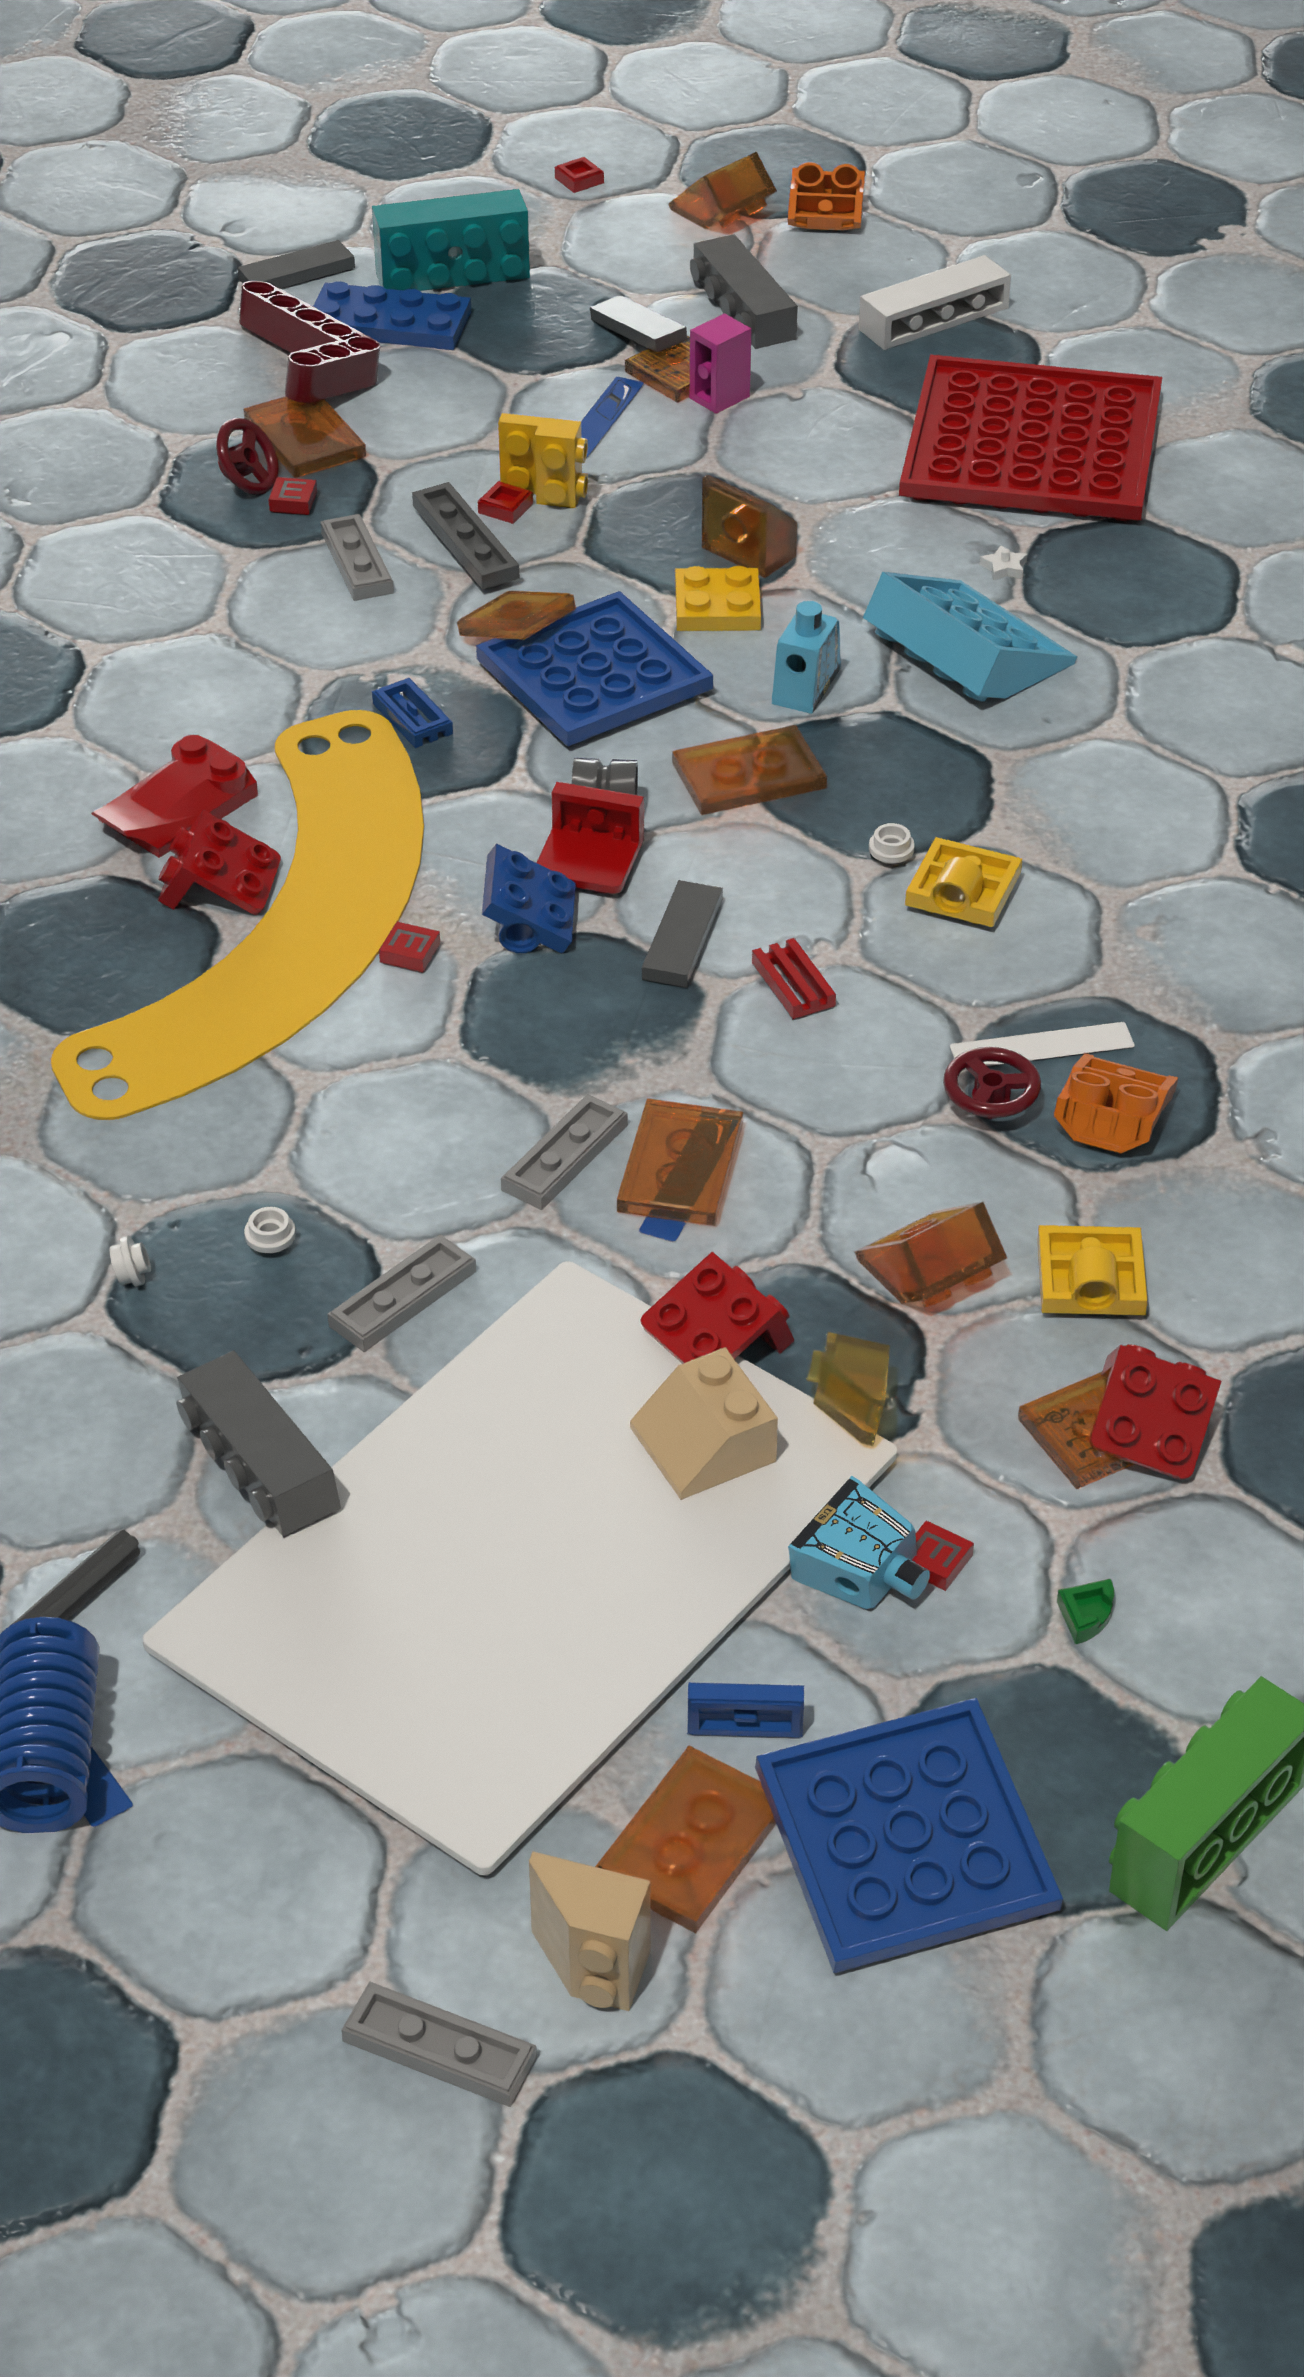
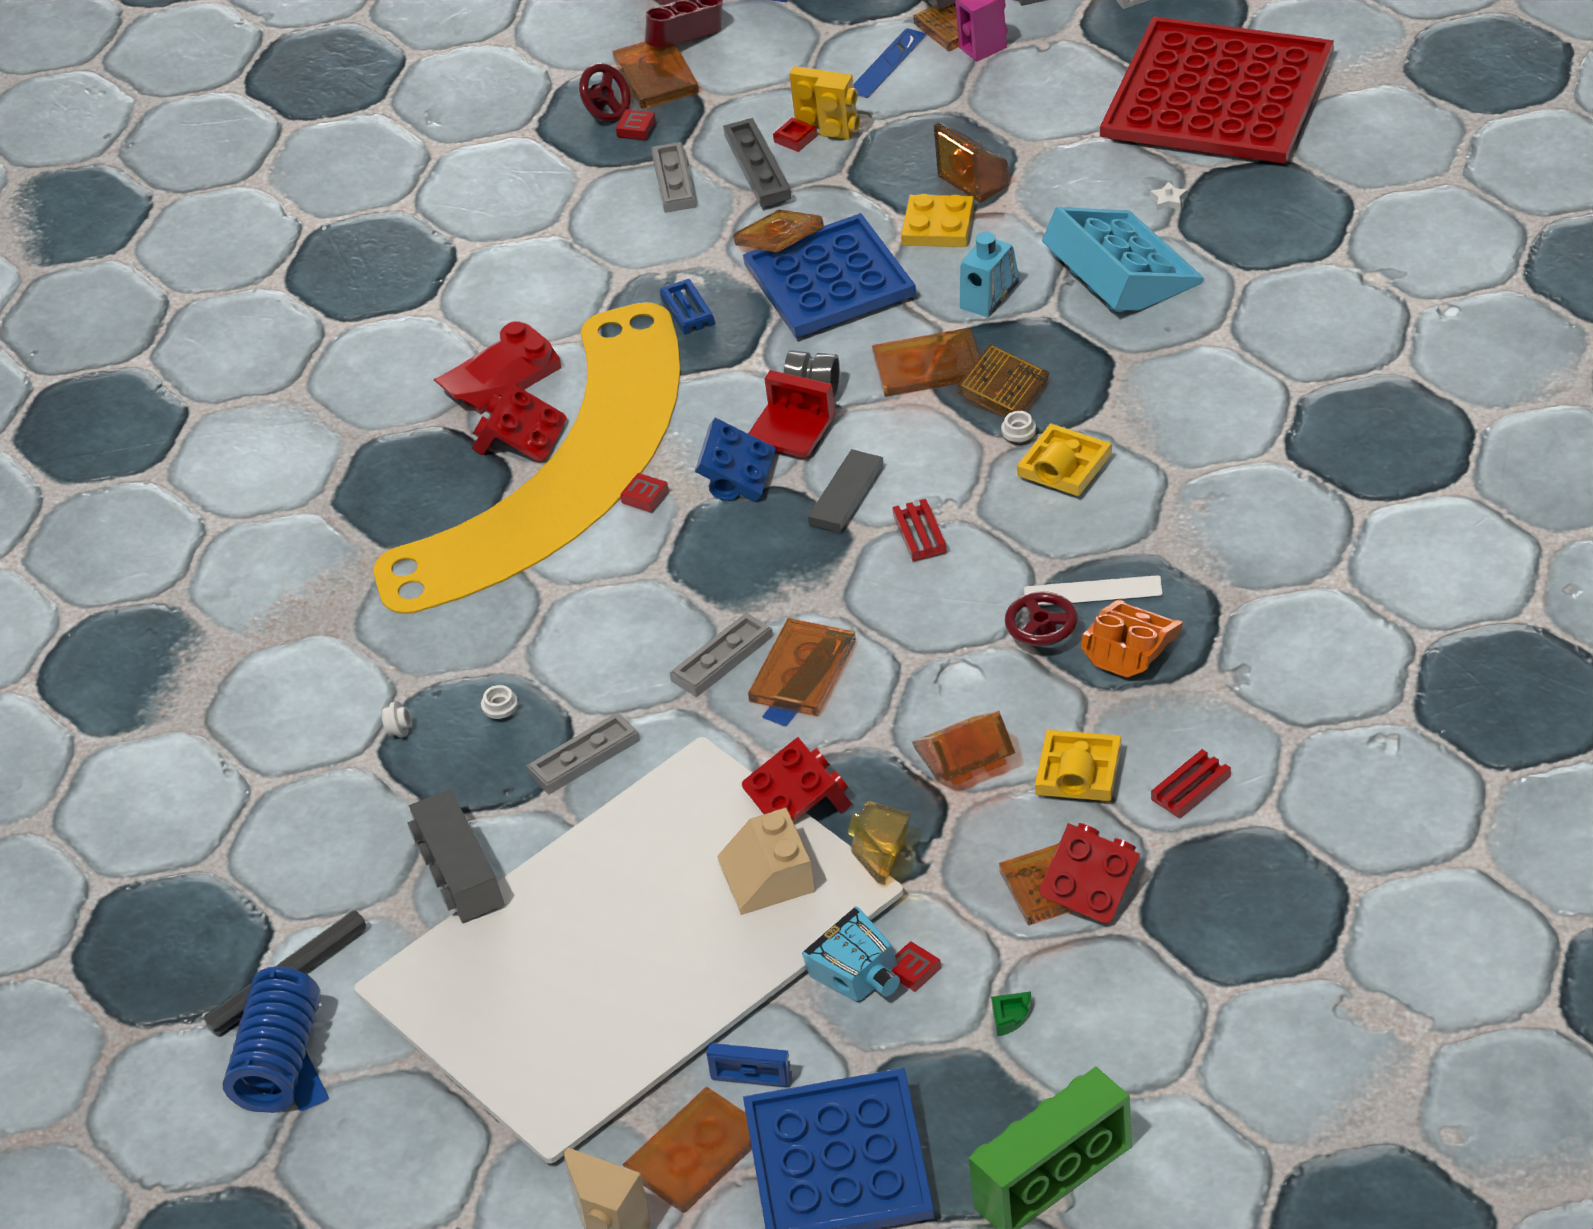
camera: 15 degrees right, 0 degrees up
none -> clear orange tile [957,344,1049,417]
none -> red tile [1151,749,1231,818]

